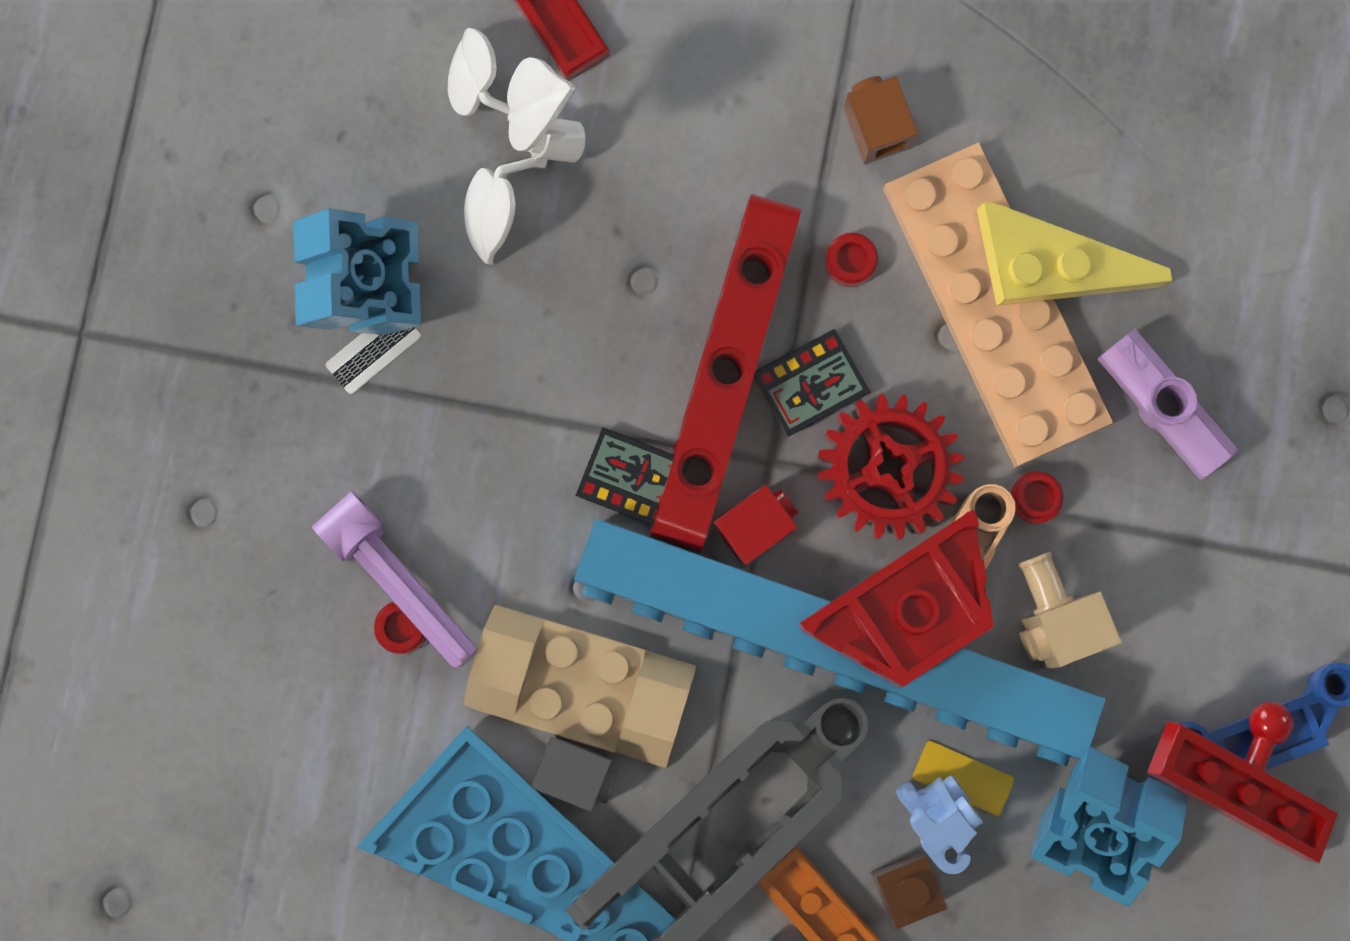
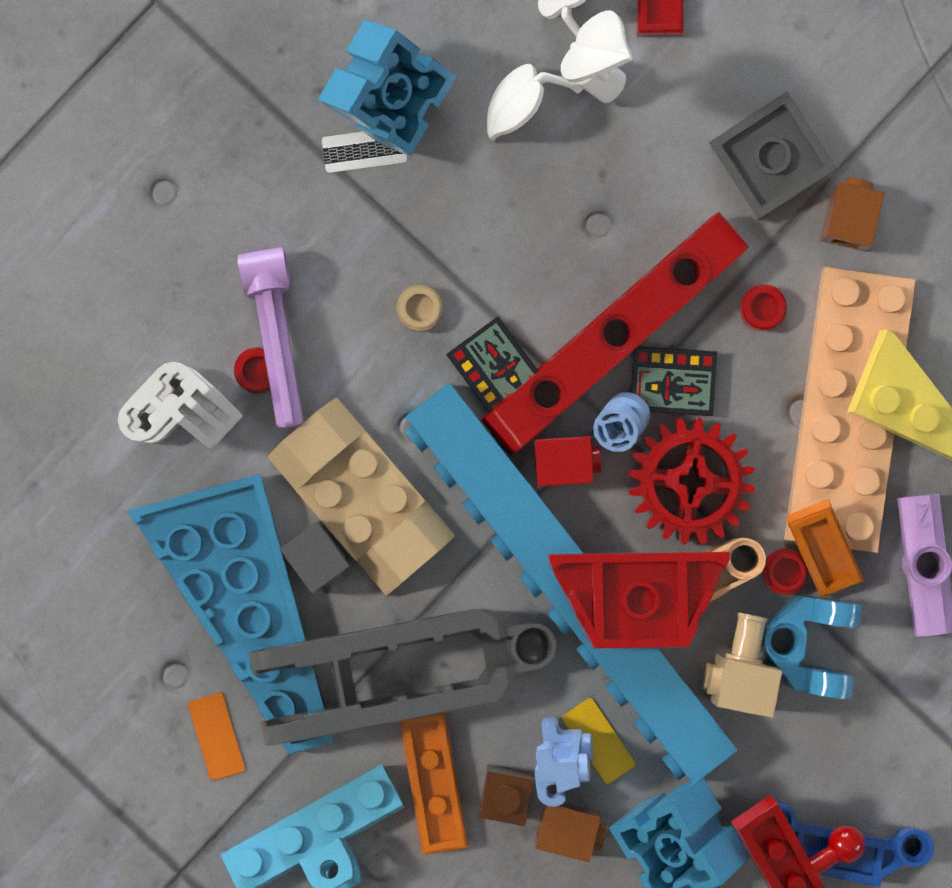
camera: 30 degrees right, 5 degrees up
none -> white piece [118,362,243,450]
none -> tan tile [397,285,443,332]
none -> dark orange brick [534,802,607,863]
none -> light blue wheel [593,392,650,452]
none -> dark grey plate [709,92,837,220]
none -> dark azure piece [760,595,863,699]
none -> orange tile [786,499,864,598]

